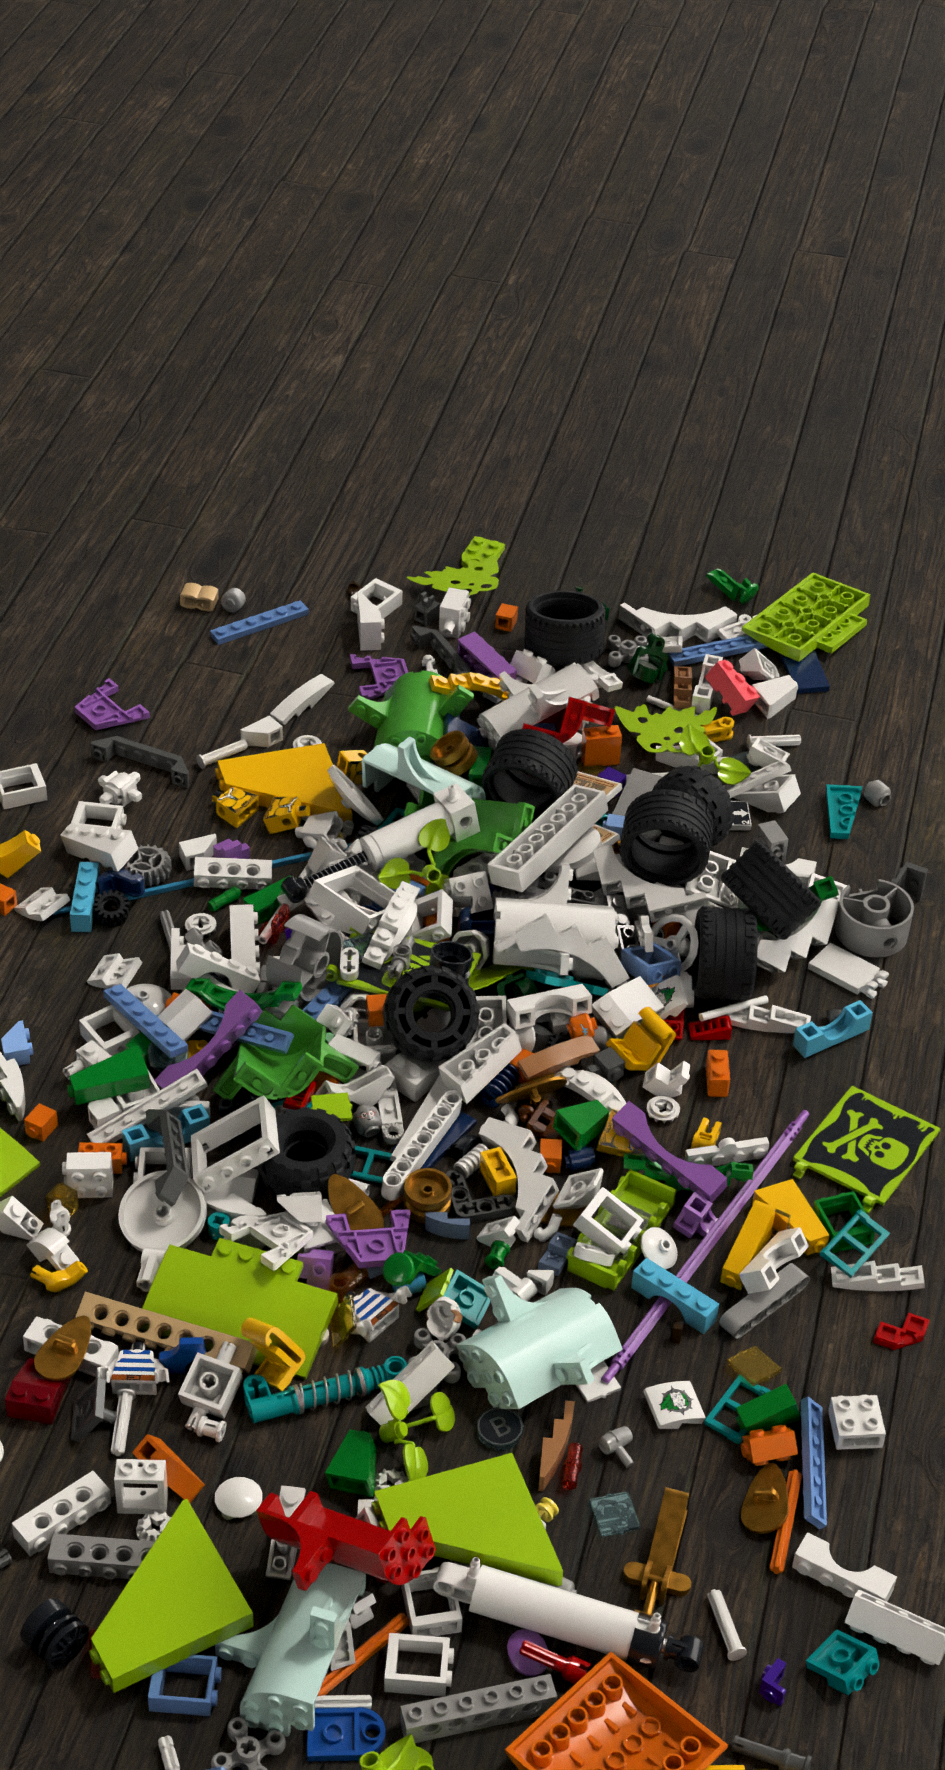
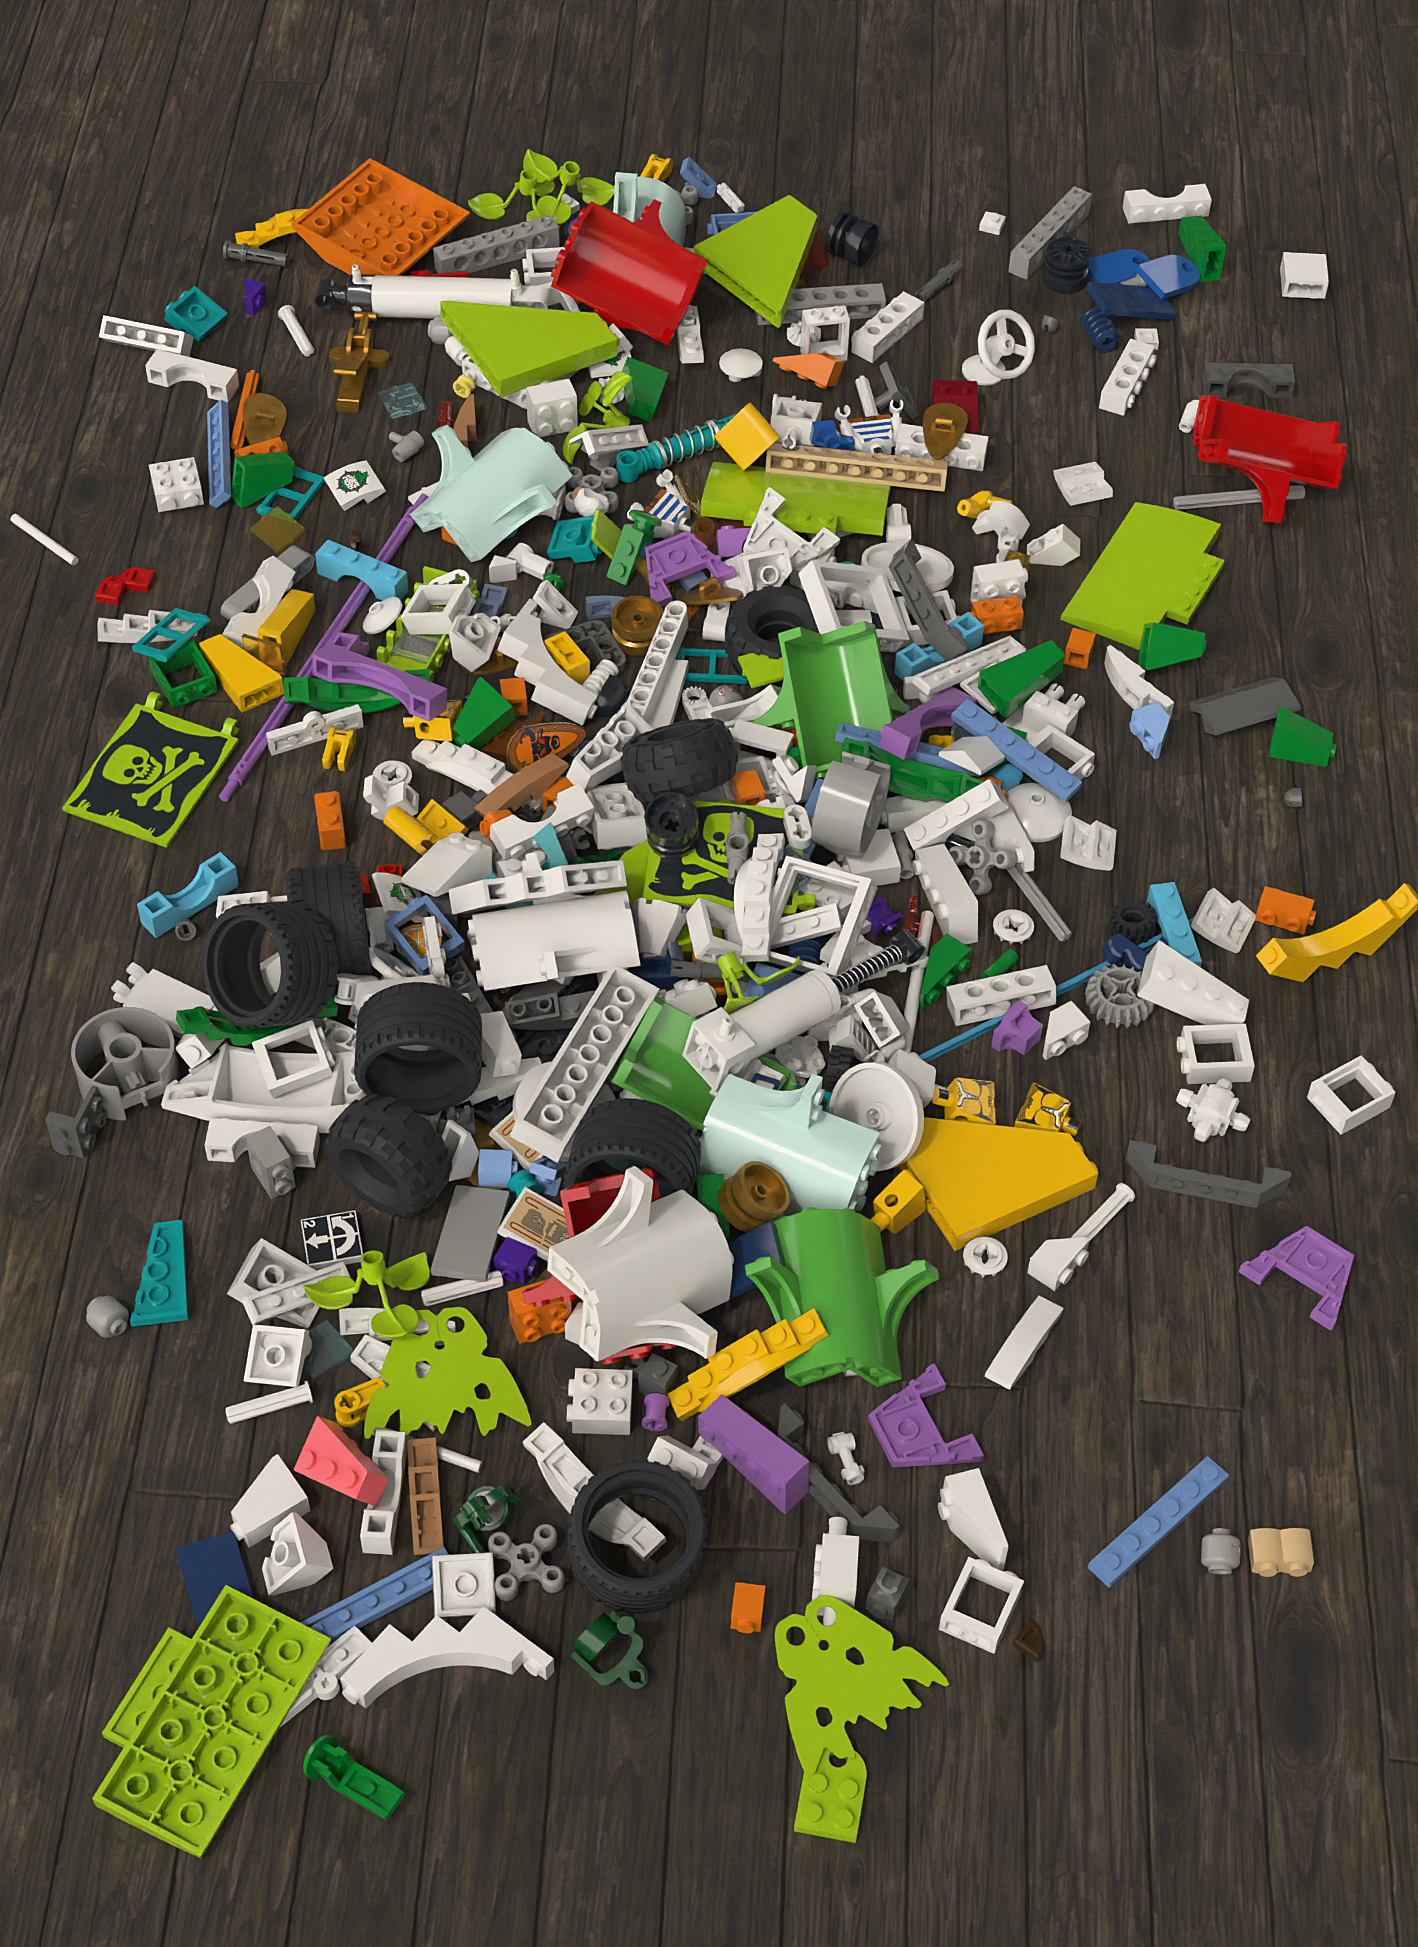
camera: 170 degrees right, 10 degrees up
none -> white brick [526,379,578,438]

